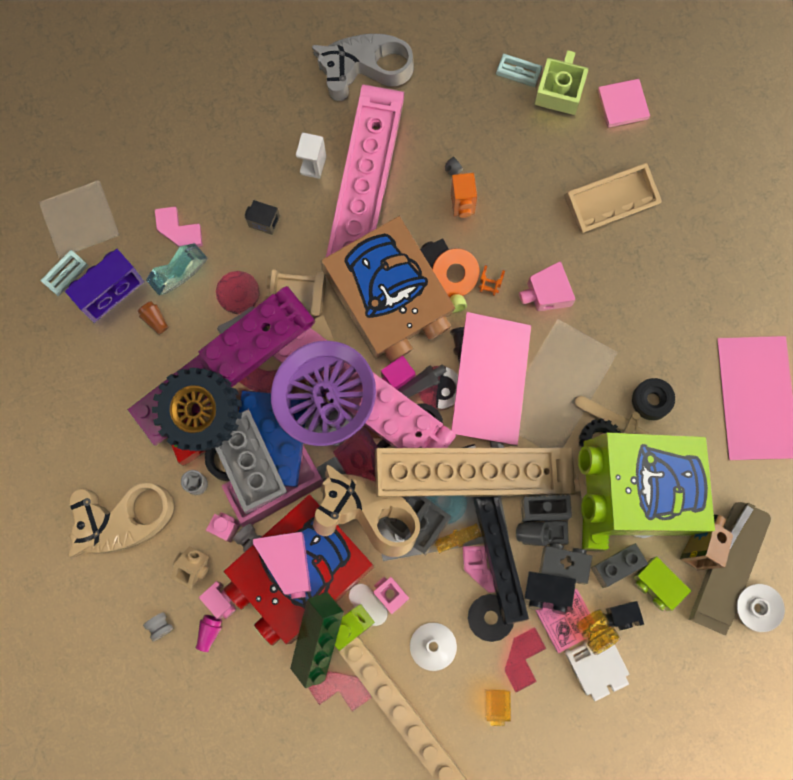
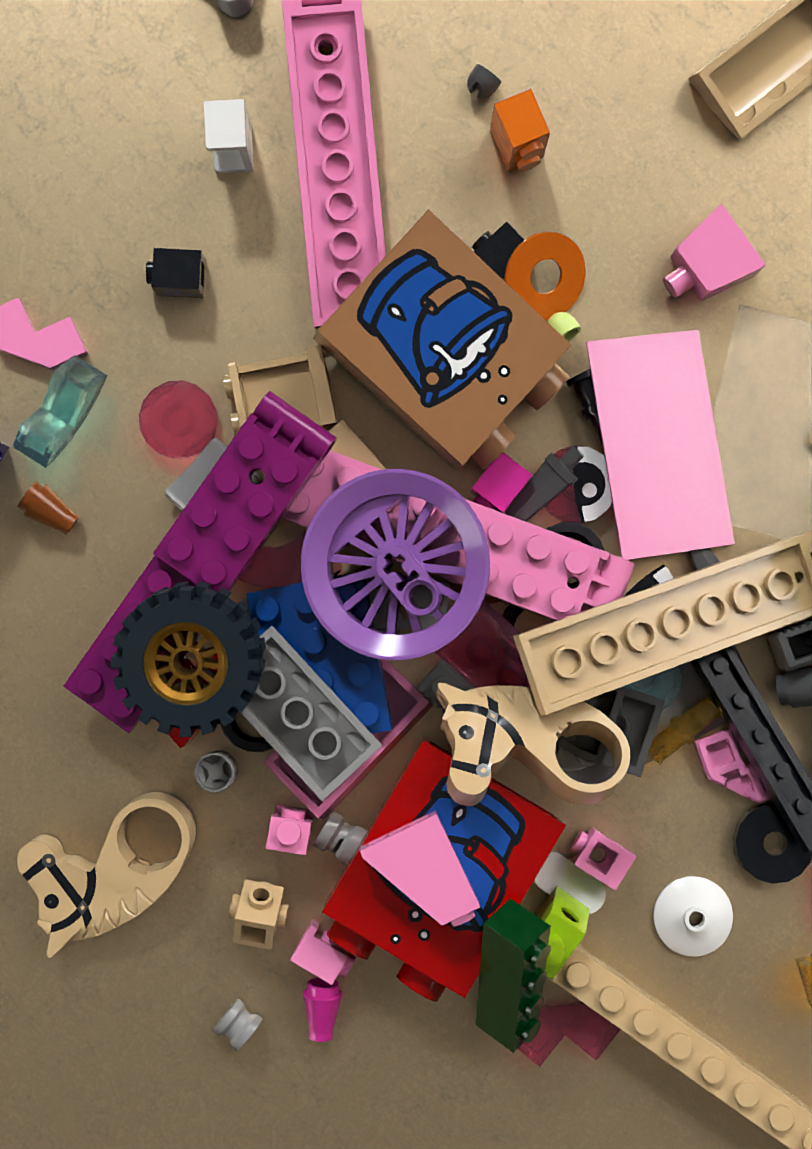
camera: 20 degrees left, 10 degrees up
orange piece [478,265,505,296] -> none

